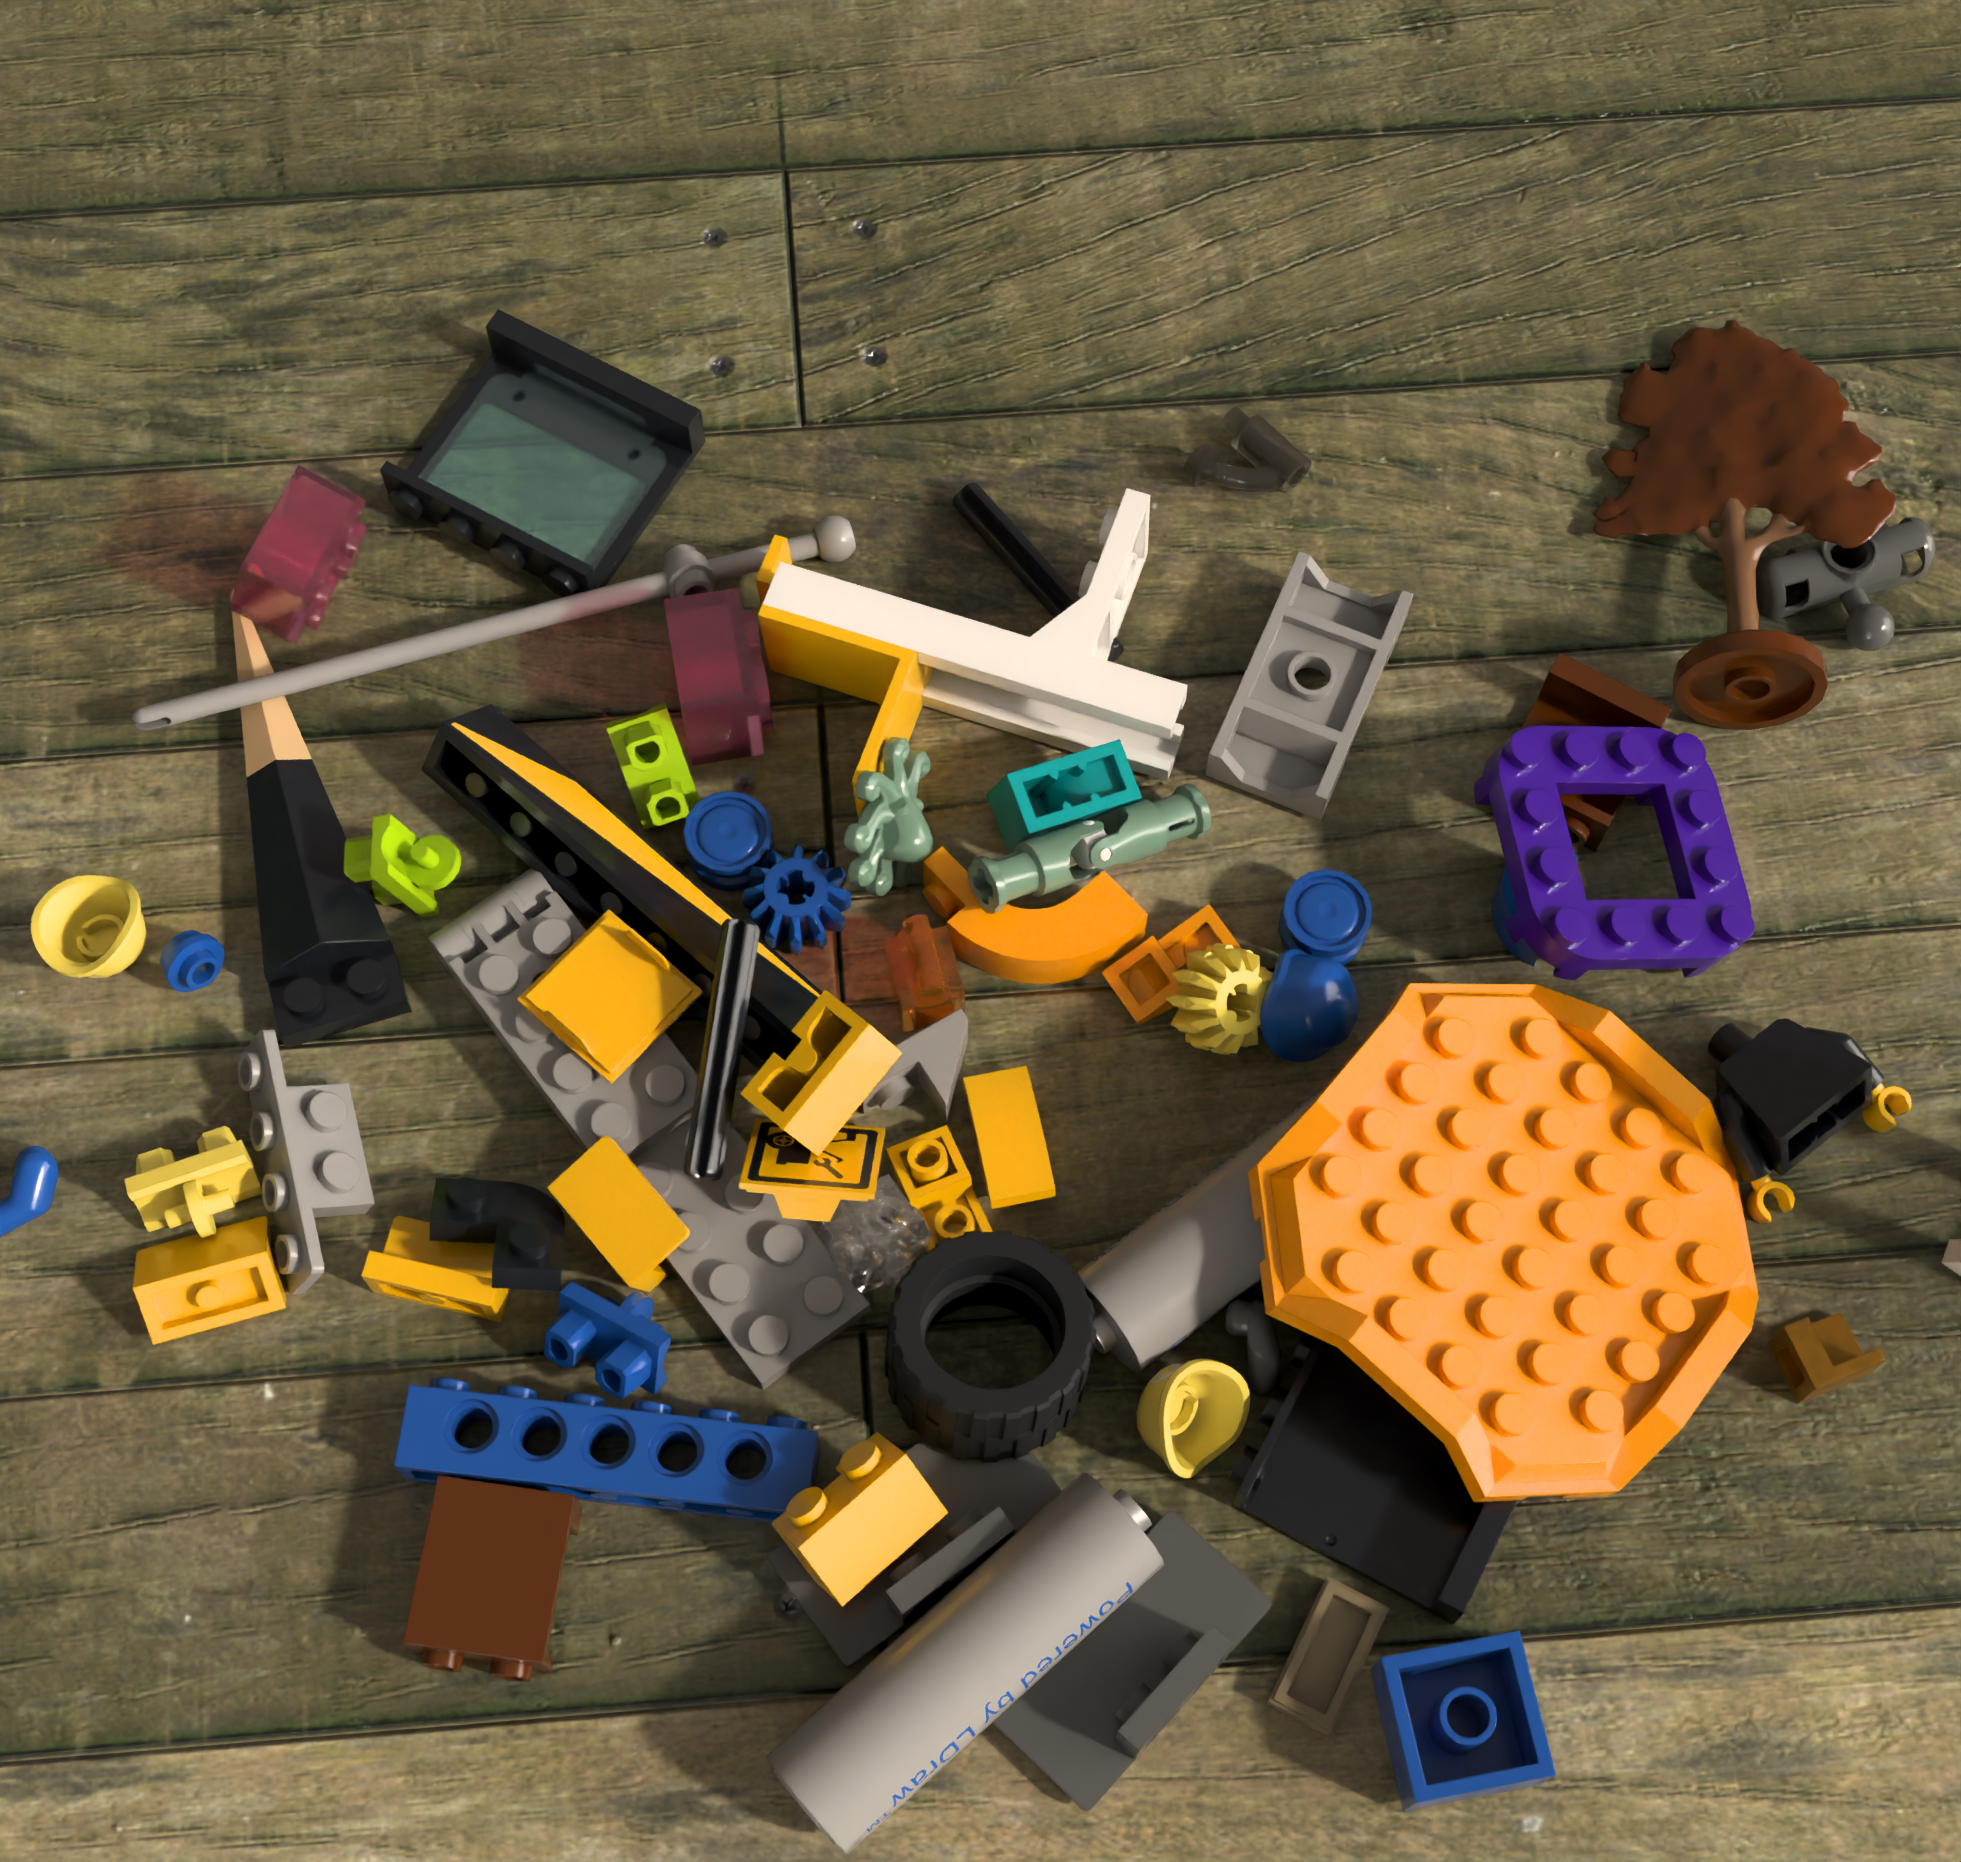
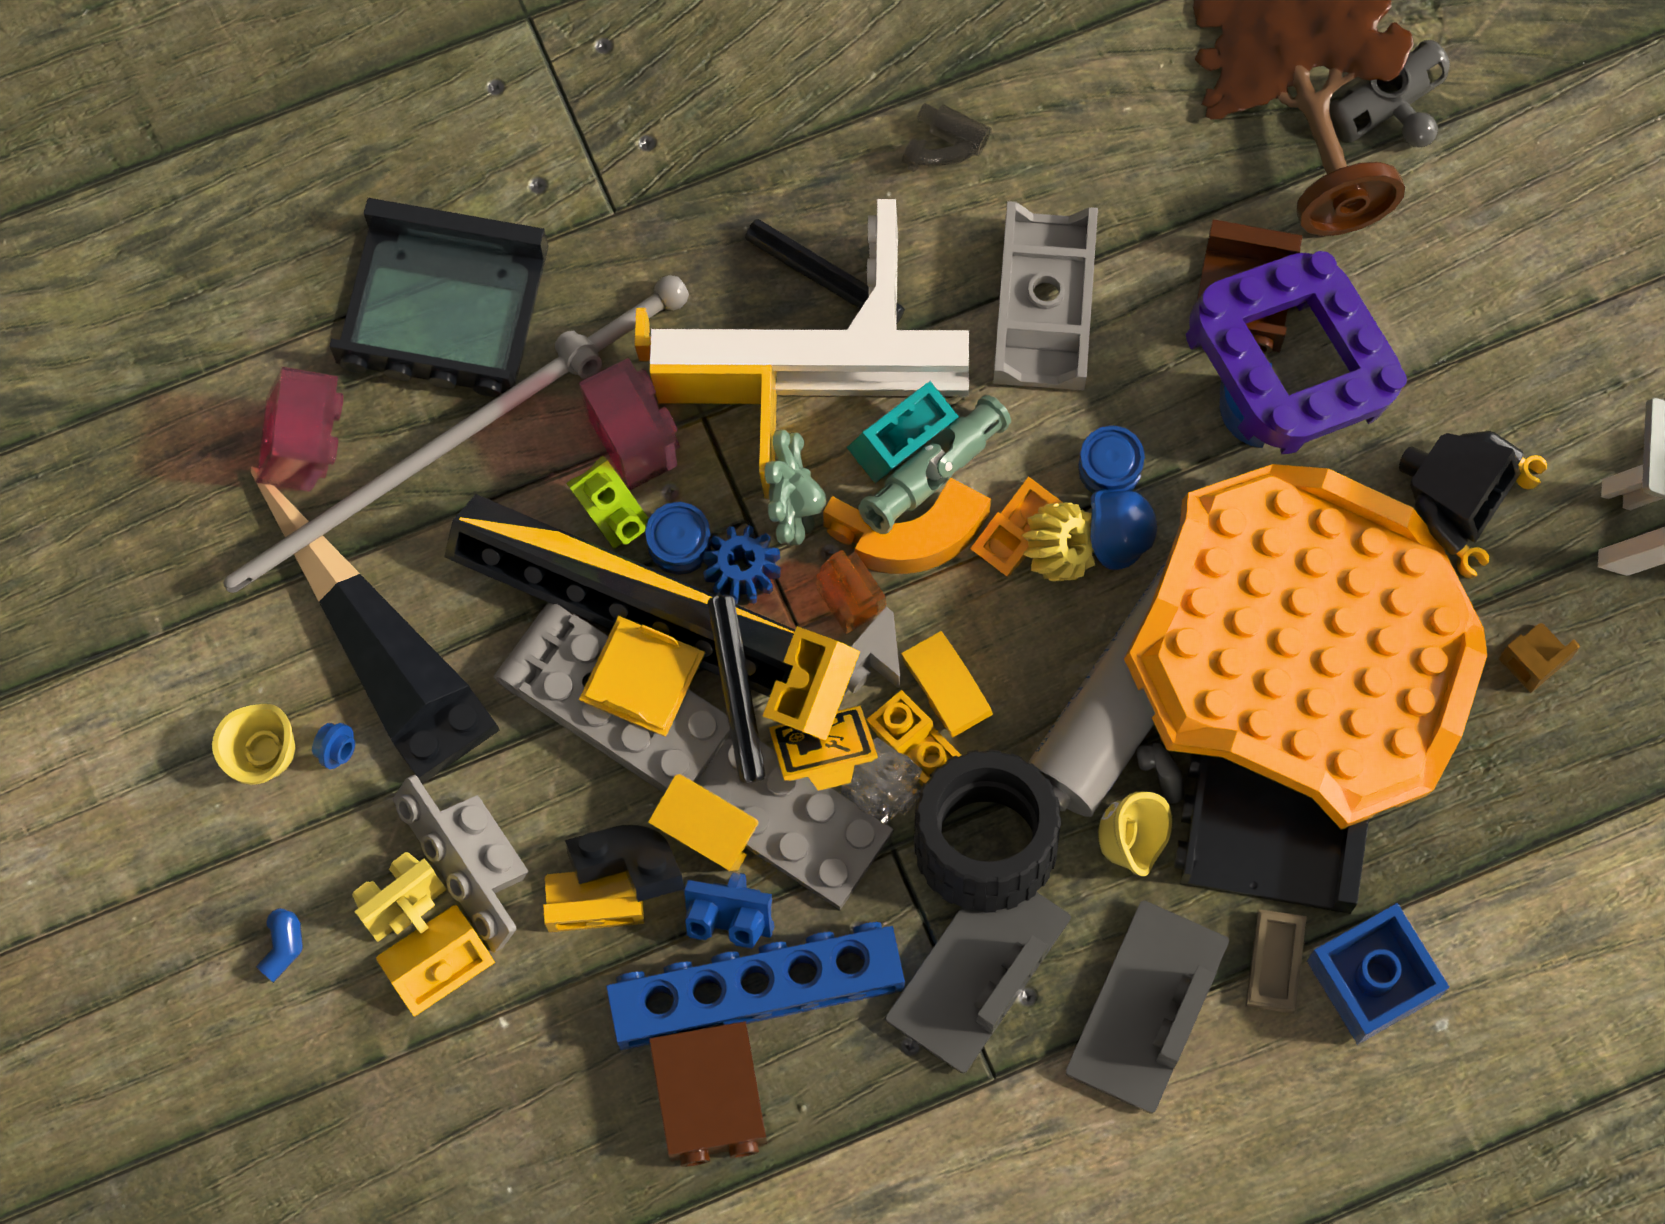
camera: 15 degrees left, 5 degrees up
lime hips [344,814,461,918] -> none
light grey piece [765,1472,1164,1855] -> none
yellow brick [771,1432,948,1607] -> none

